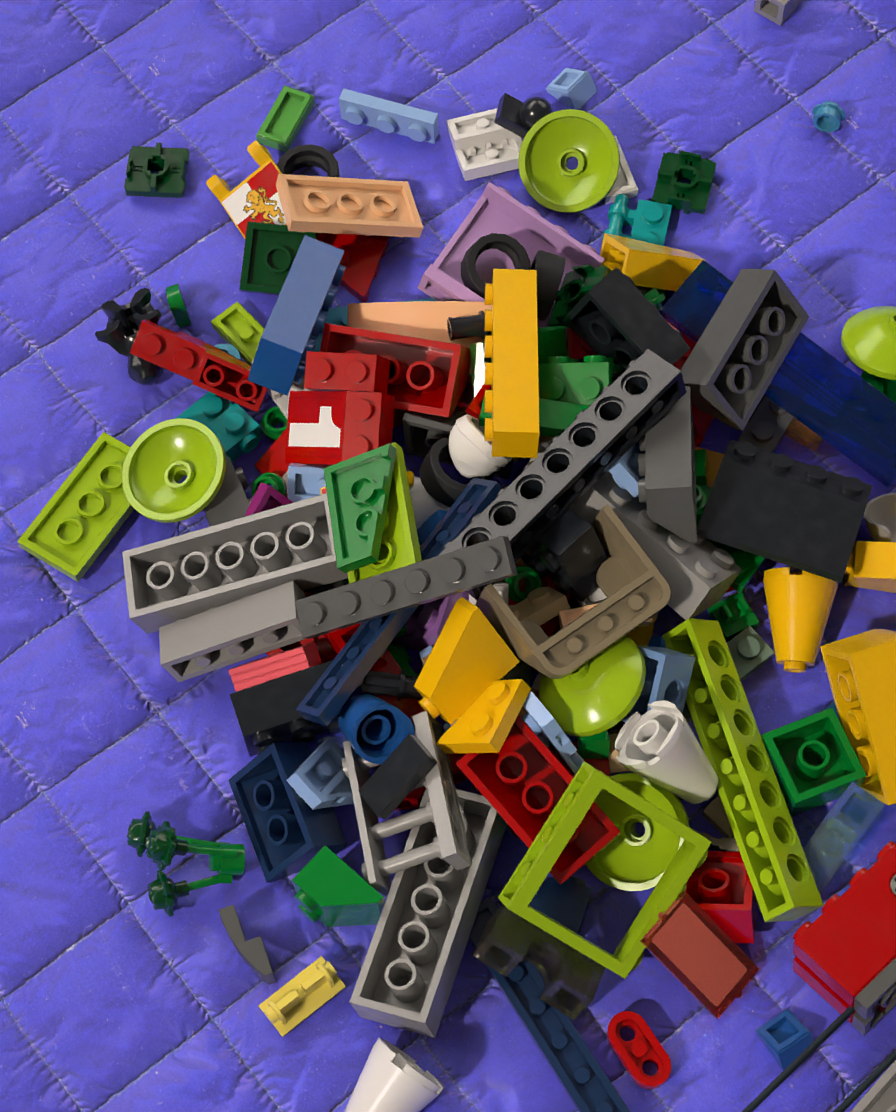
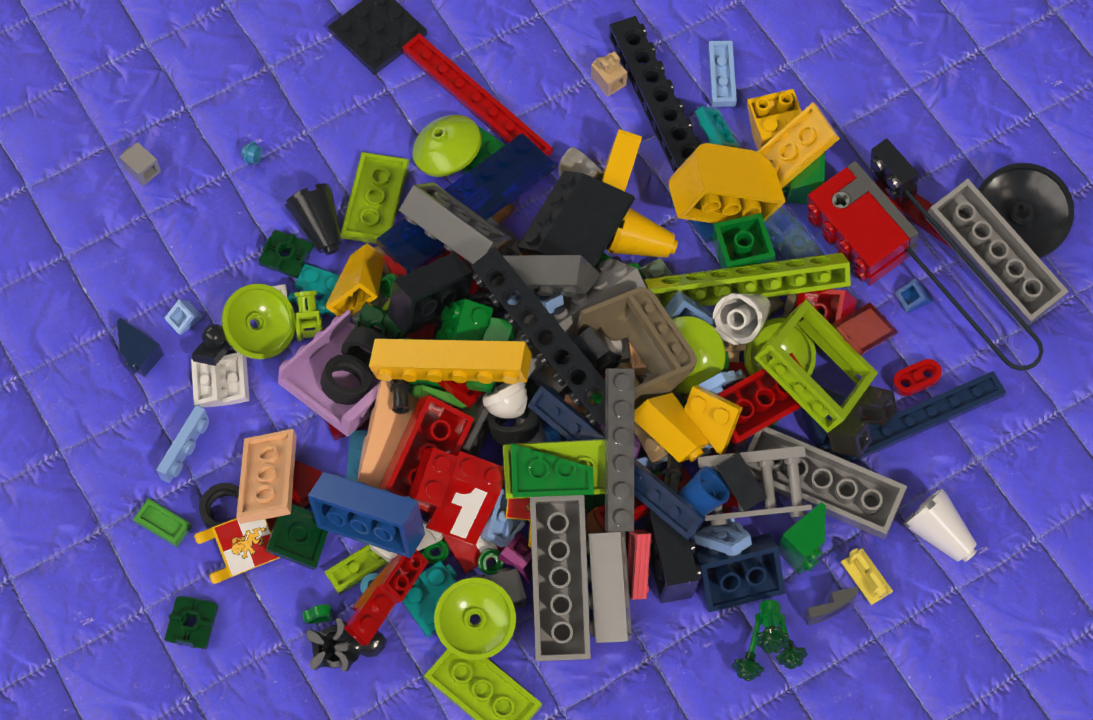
camera: 85 degrees left, 0 degrees up
none -> dark blue slope [117,318,164,377]
none -> black cone [285,183,342,255]
none -> lime connector [294,290,323,342]
none -> lime tile [340,152,409,246]

